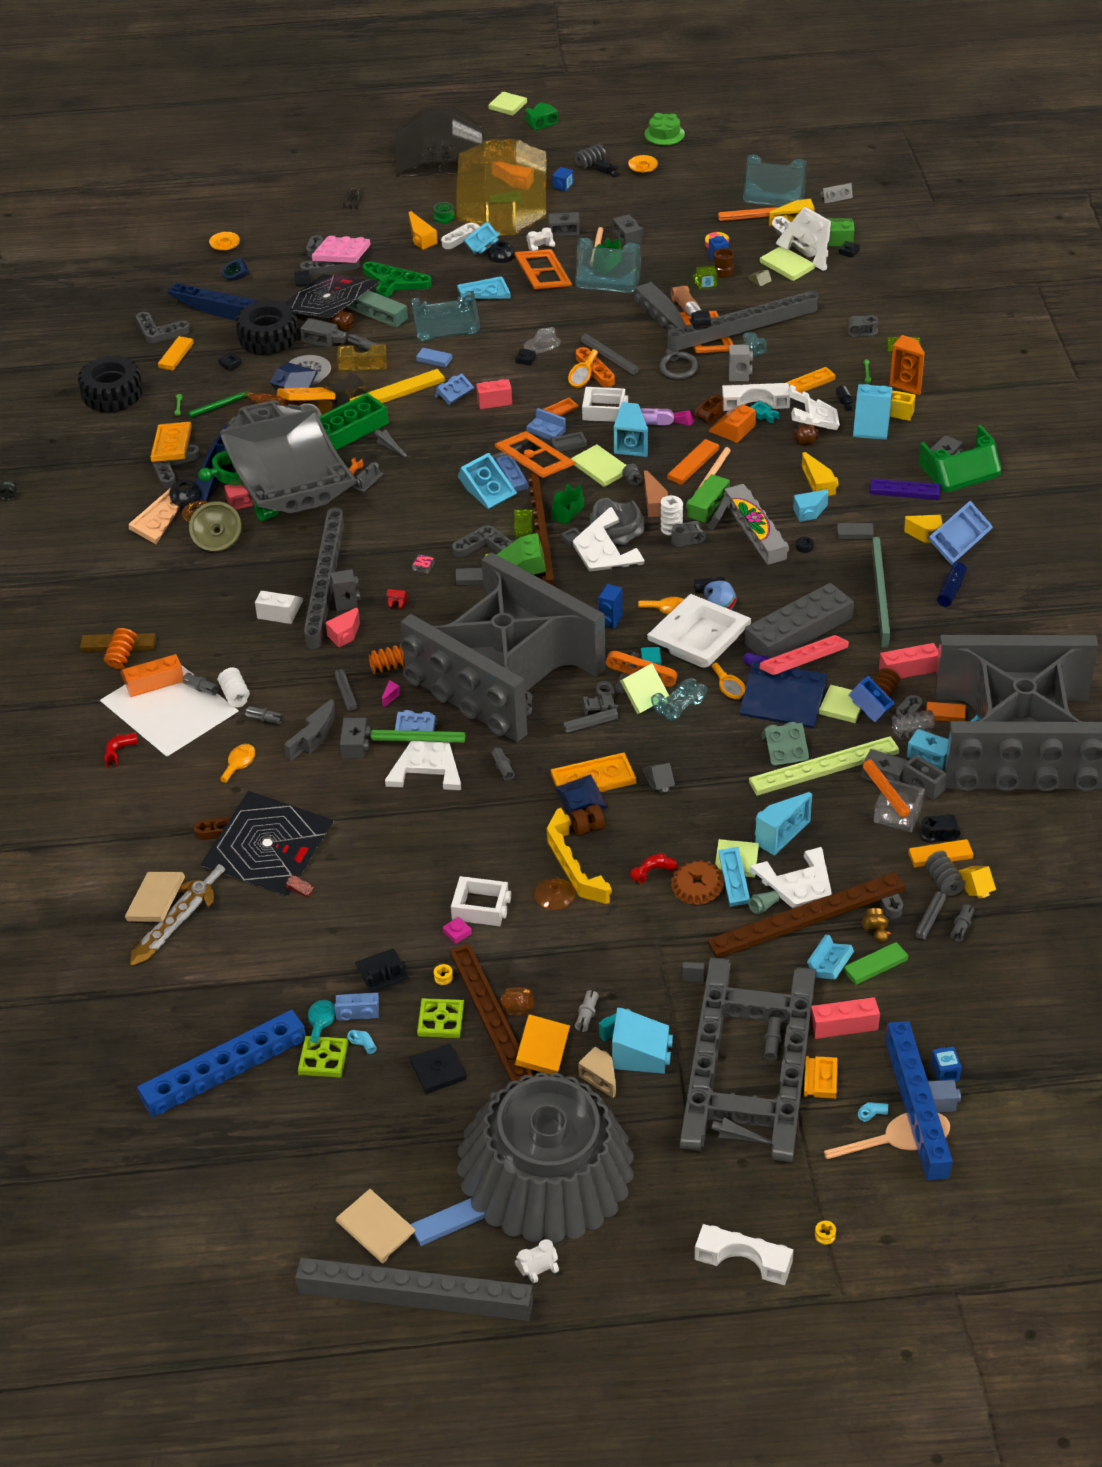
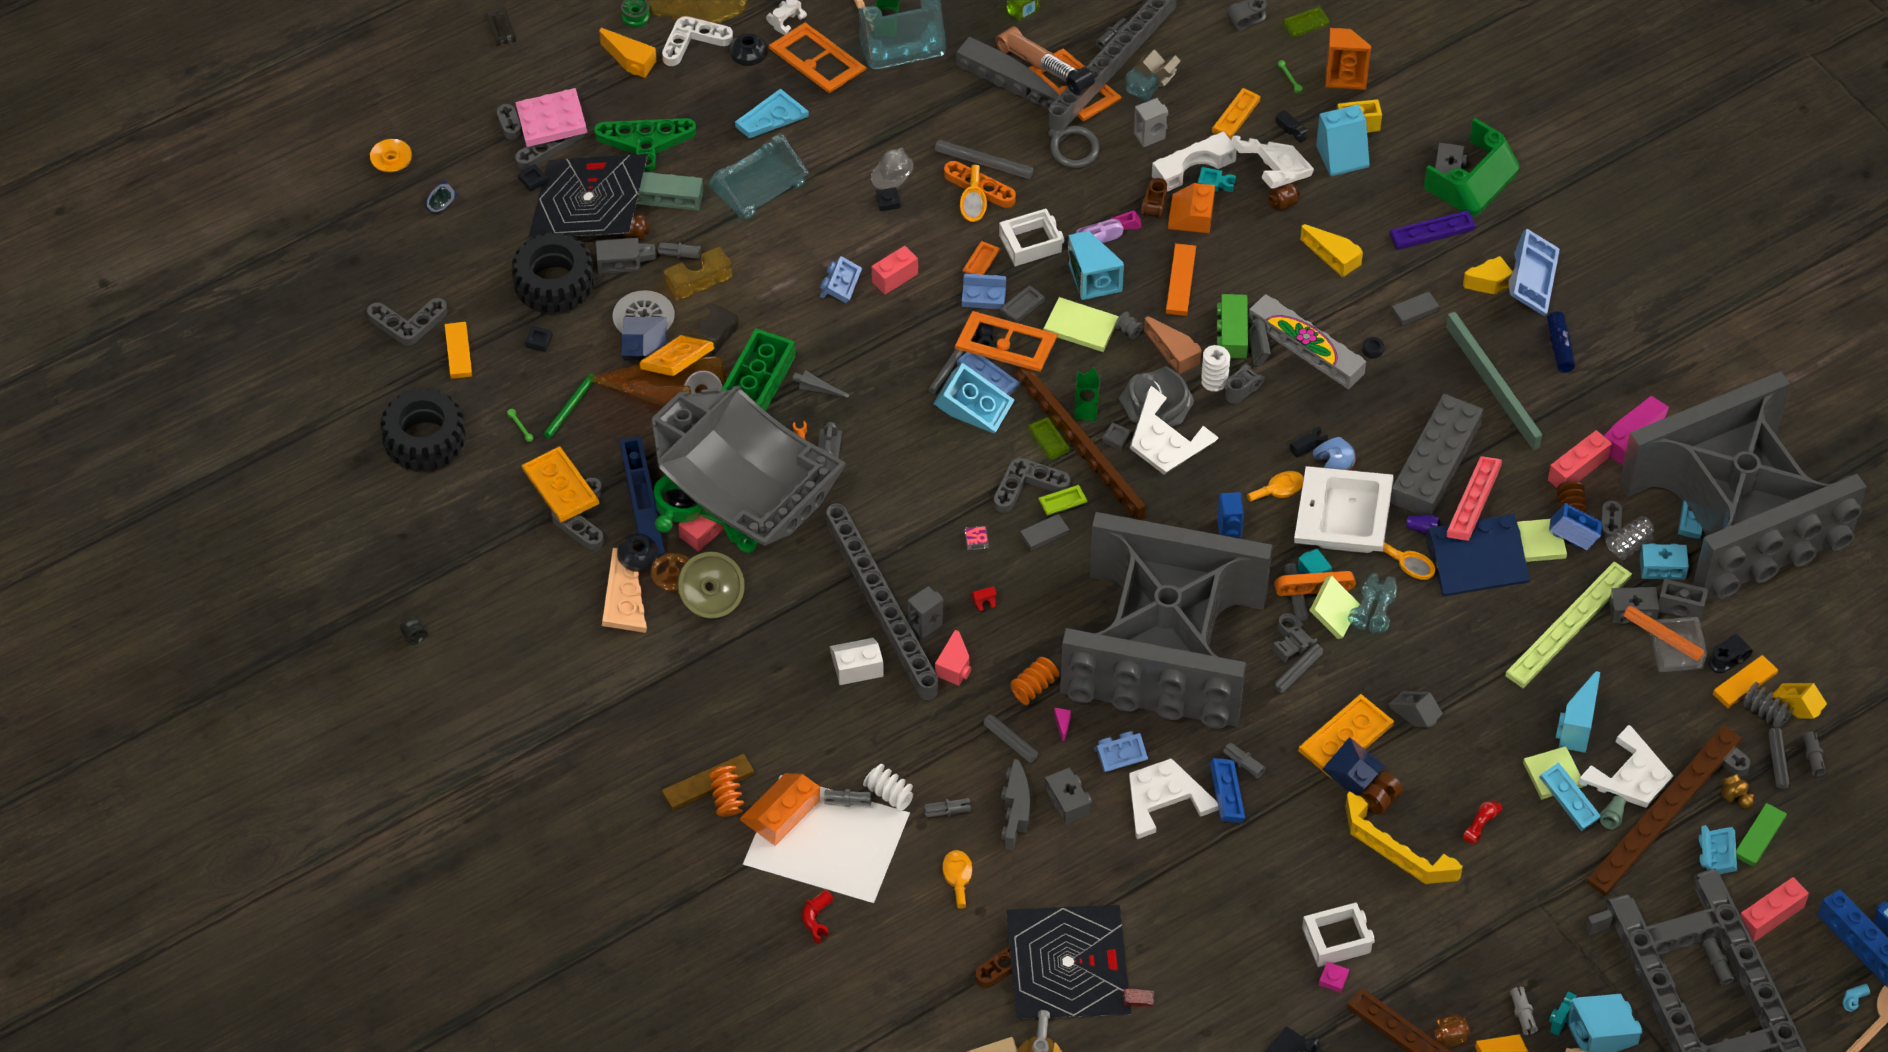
camera: 30 degrees left, 10 degrees up
dark blue slope [167,283,256,321] -> none
yellow tile [349,369,445,403] -> none
bright green axle [371,730,466,743] -> none
medium blue tile [416,348,452,368] -> none
yellow bush [434,964,453,985] -> none
medium azure bracket [463,221,500,255] -> none
bright green slope [496,533,546,575] -> none
clear orange dish [534,878,575,910] -> none
dark orange gear [671,859,724,905] -> none
light nougat bar [698,447,731,490] -> none
sand green bracket [761,722,809,766] -> none
medium azure slope [793,490,828,522] -> none
light orange plate [804,1056,837,1099] -> none
orange tile [926,702,966,722] -> none
none -> dark tan brick [1133,49,1180,87]
none -> blue plate [1210,758,1245,823]

